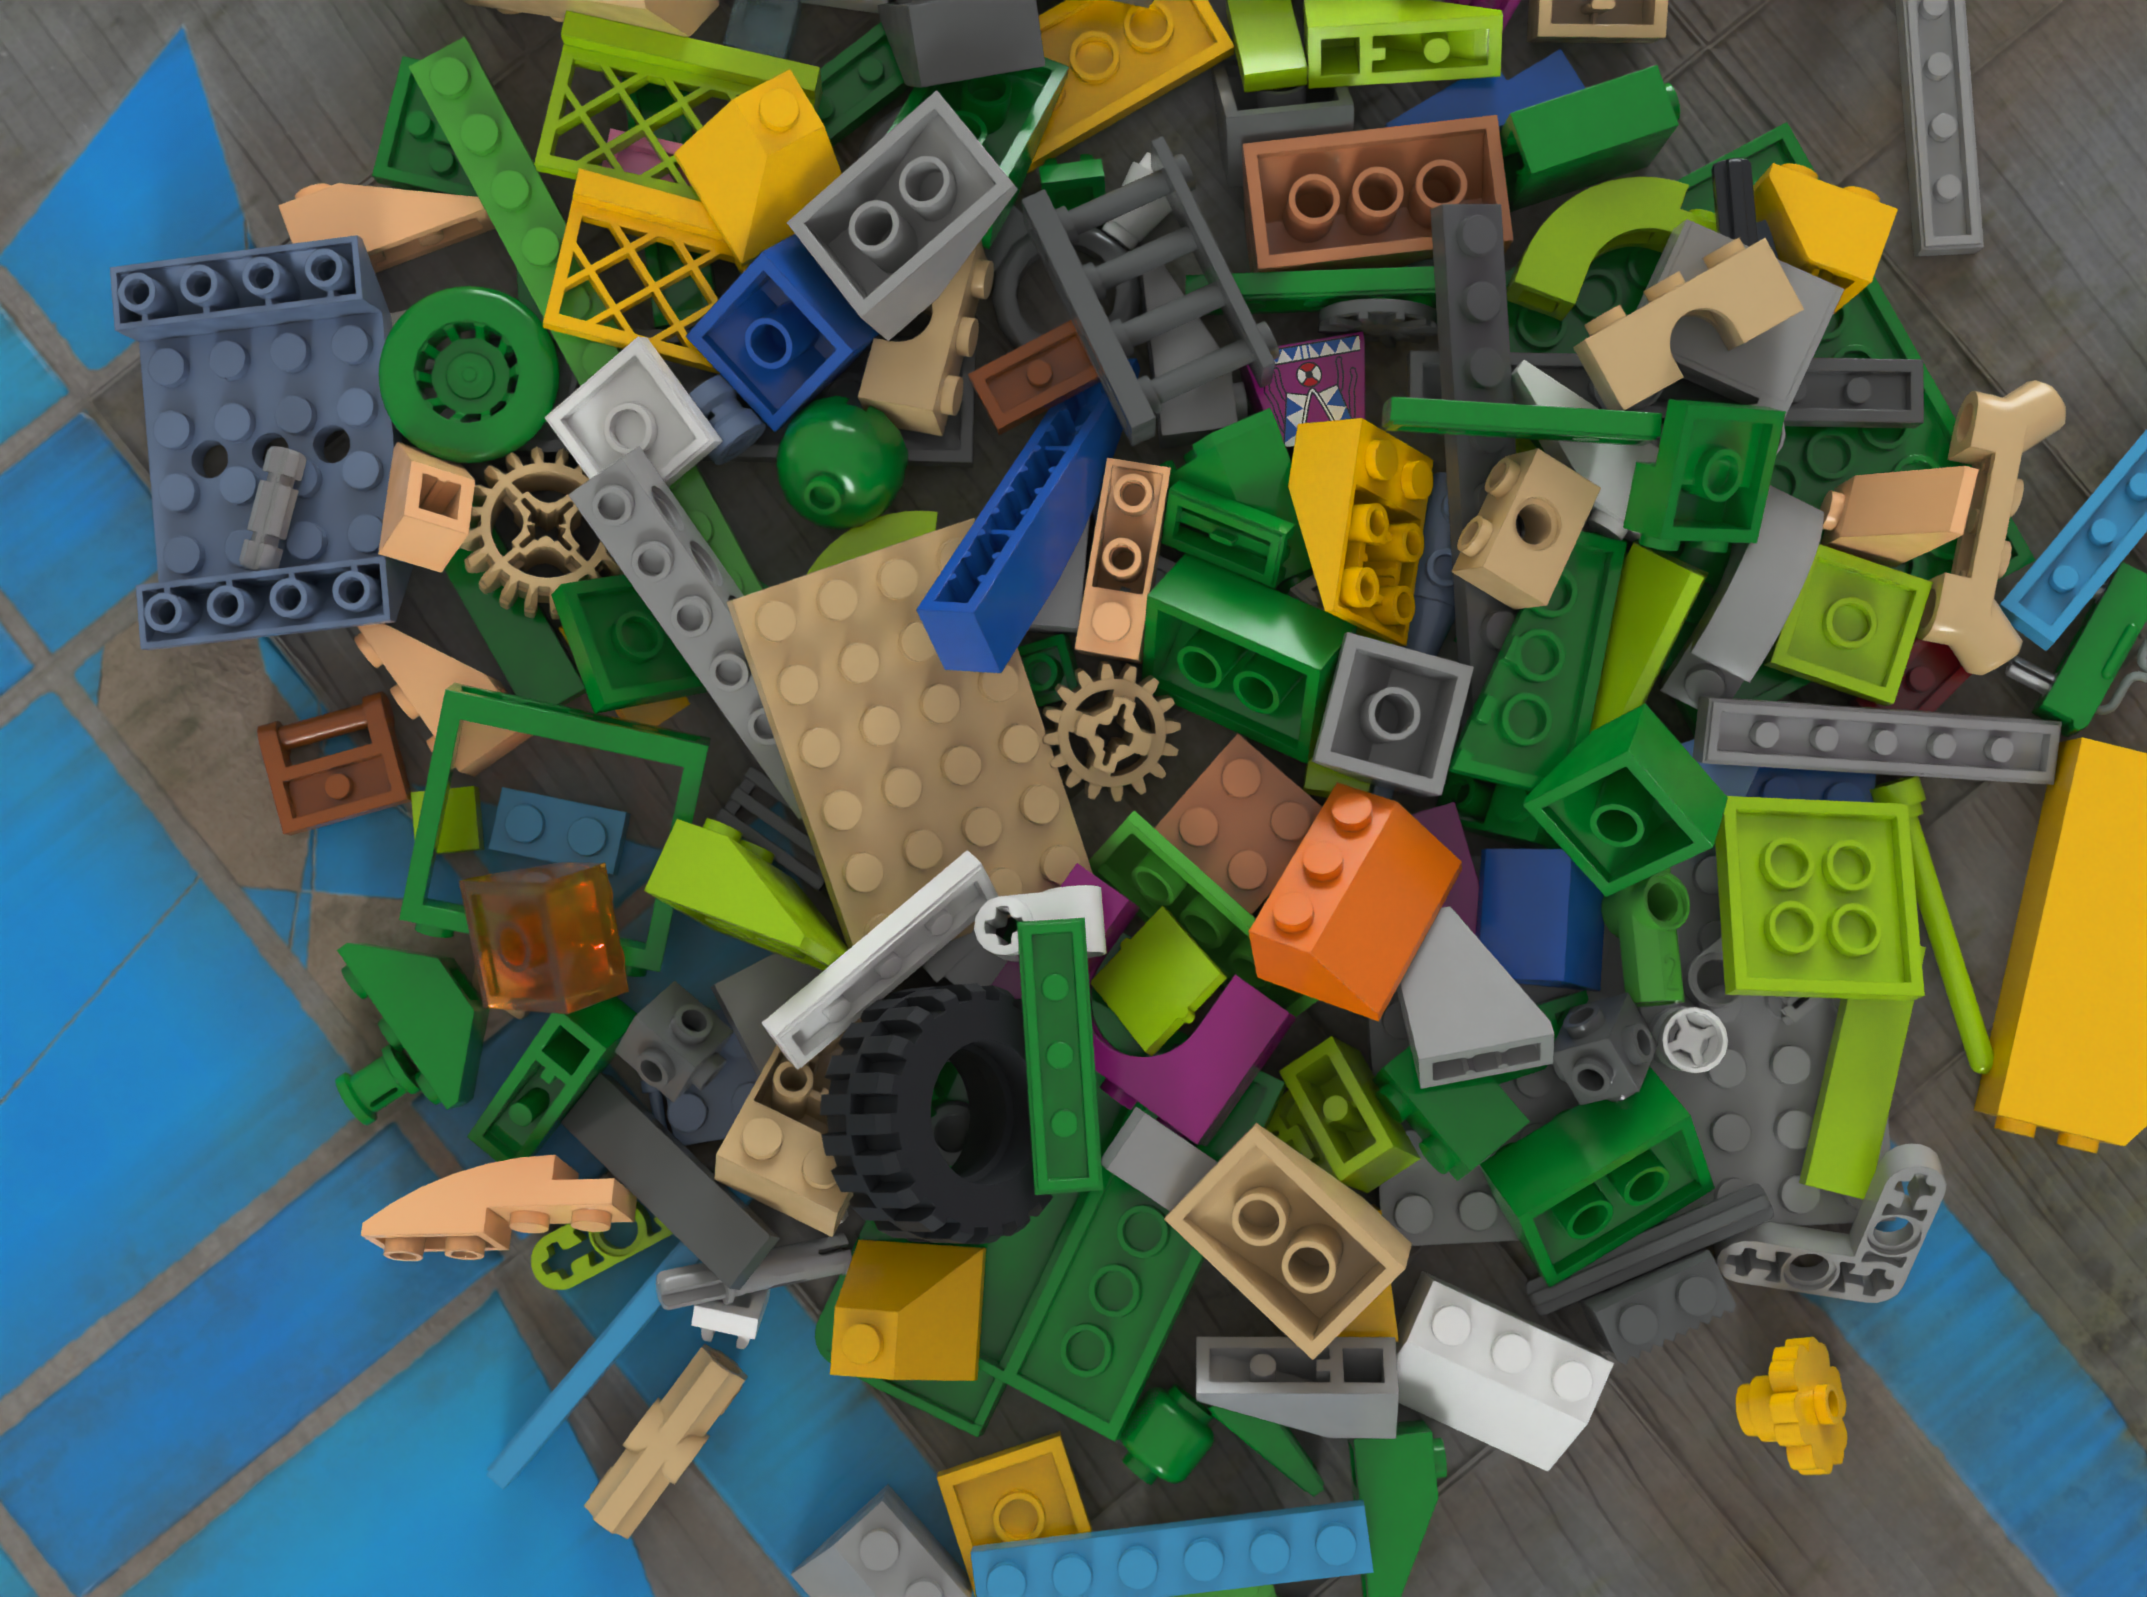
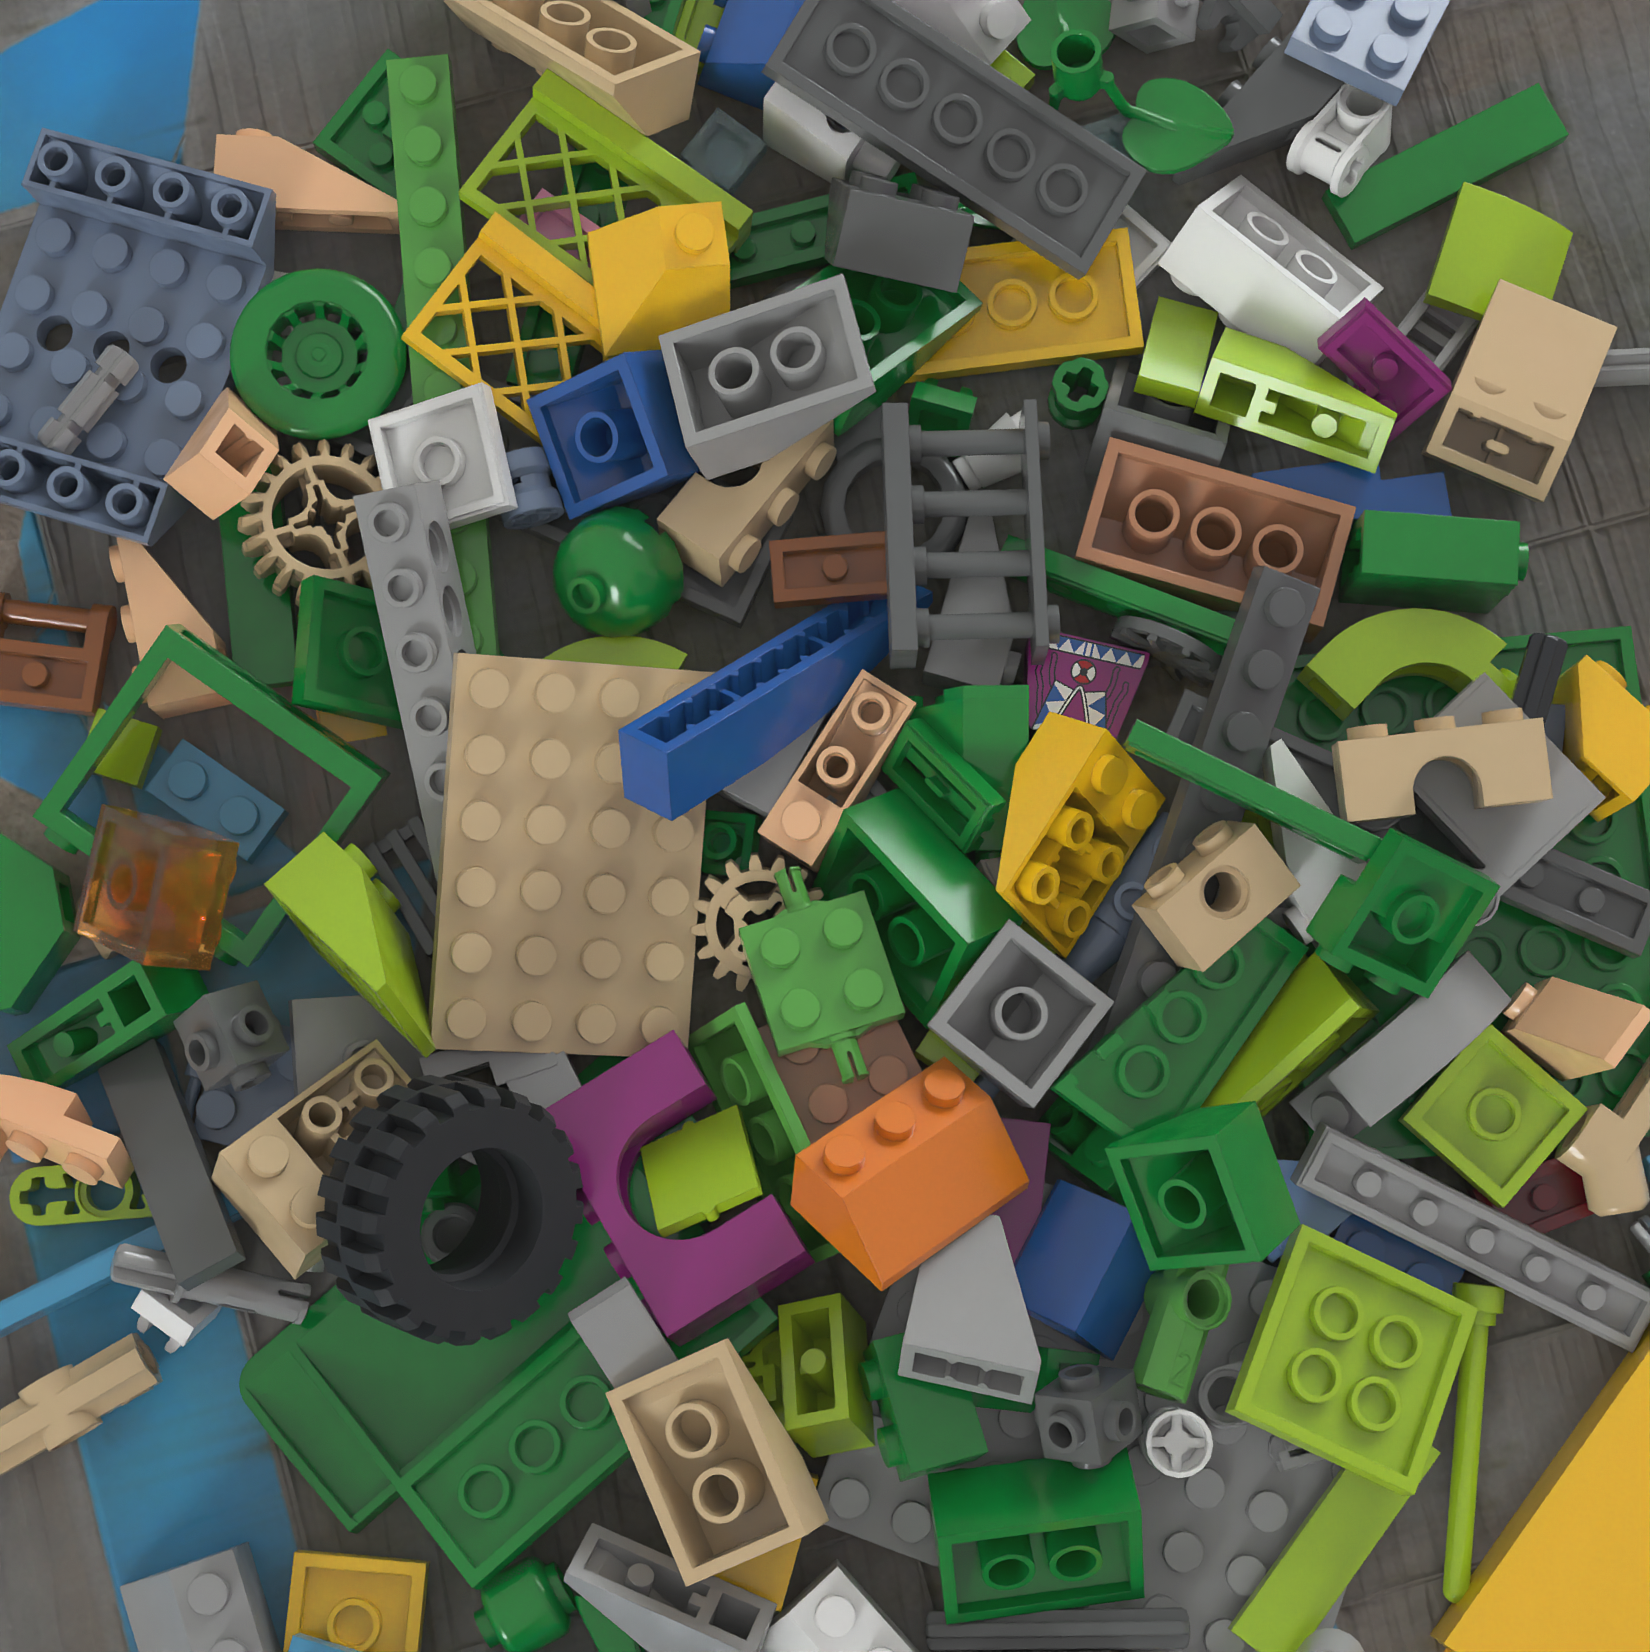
camera: 25 degrees right, 5 degrees down
white tile [762,850,999,1070] -> none
yellow slope [830,1239,986,1381] -> none
white piece [974,885,1107,962] -> none
green tile [1016,917,1103,1195] -> none
none -> bright green plate [739,866,905,1084]
none -> green bush [1047,357,1109,430]

